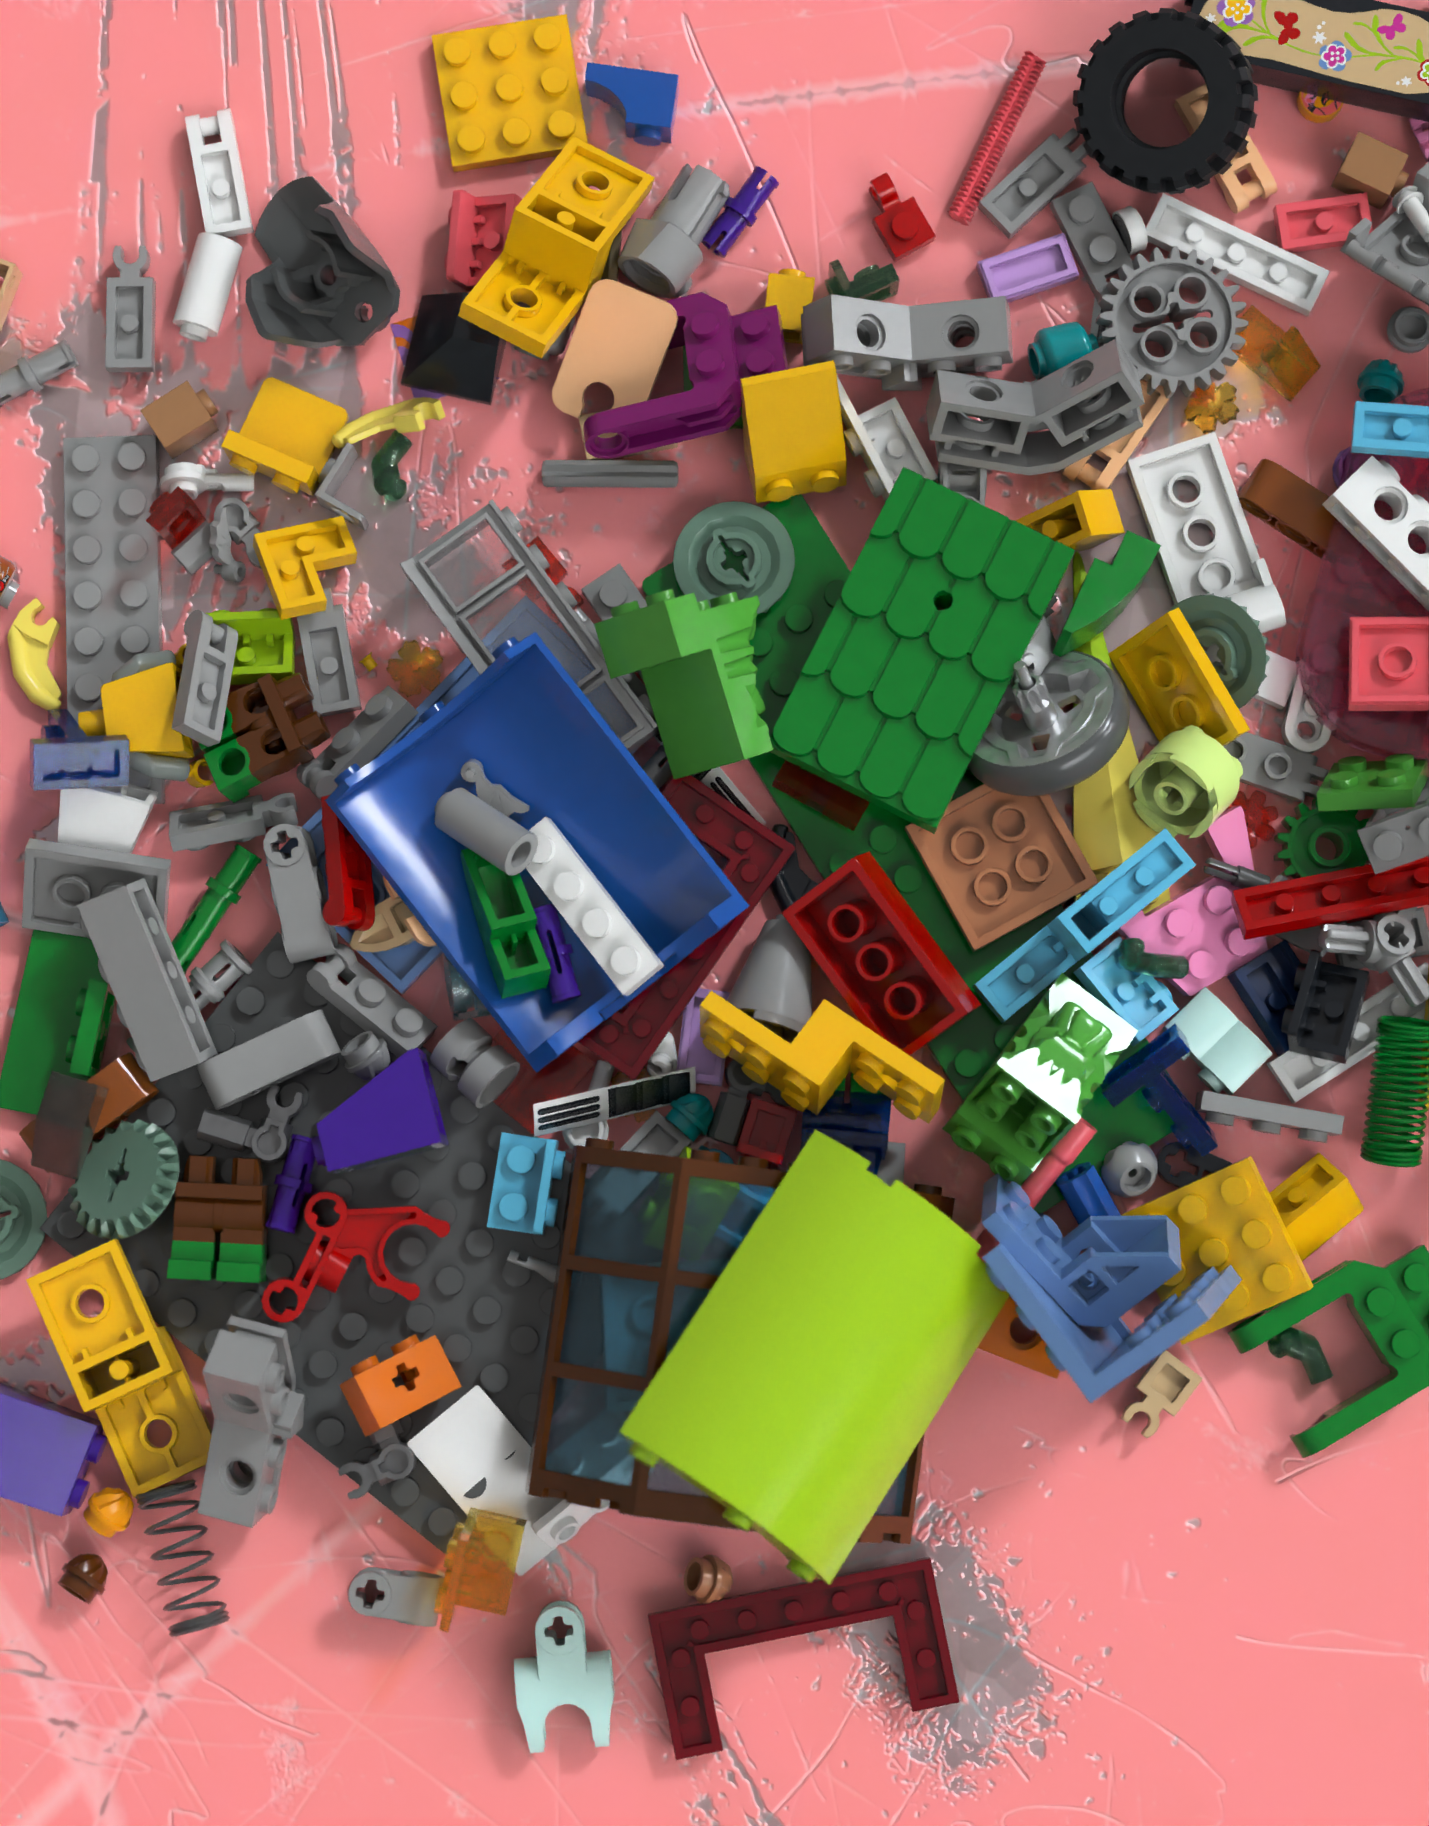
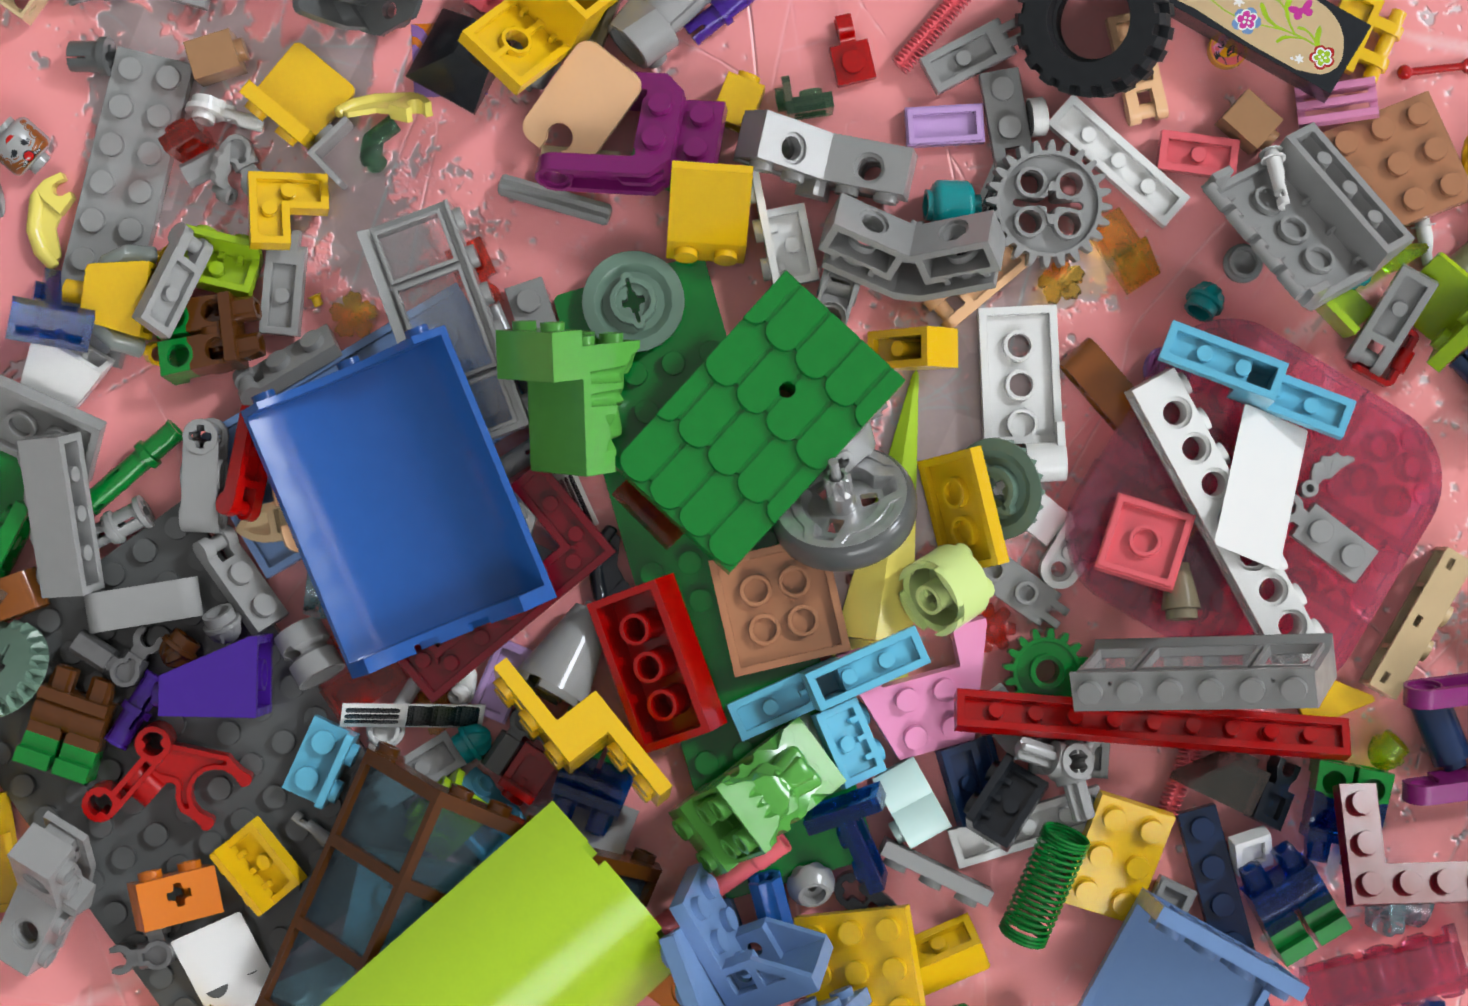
camera: 20 degrees right, 5 degrees up
light grey plate [169,793,298,852] -> none
light grey brick [435,788,538,876] -> none
green slope [460,848,551,999] -> none
light grey piece [461,759,530,817] -> none
white plate [526,816,664,996] -> none
dark purple pin [533,903,582,1004] -> none
green slope [1052,530,1161,657] -> none
clear green arm [1118,938,1189,979] -> none
dark grey pin [1203,858,1270,889] -> none
bright green plate [1316,754,1429,812] -> none
none -> dark grey bush [66,37,116,76]
none -> reddish brown plate [159,627,201,668]
none -> yellow bracket [209,816,308,917]

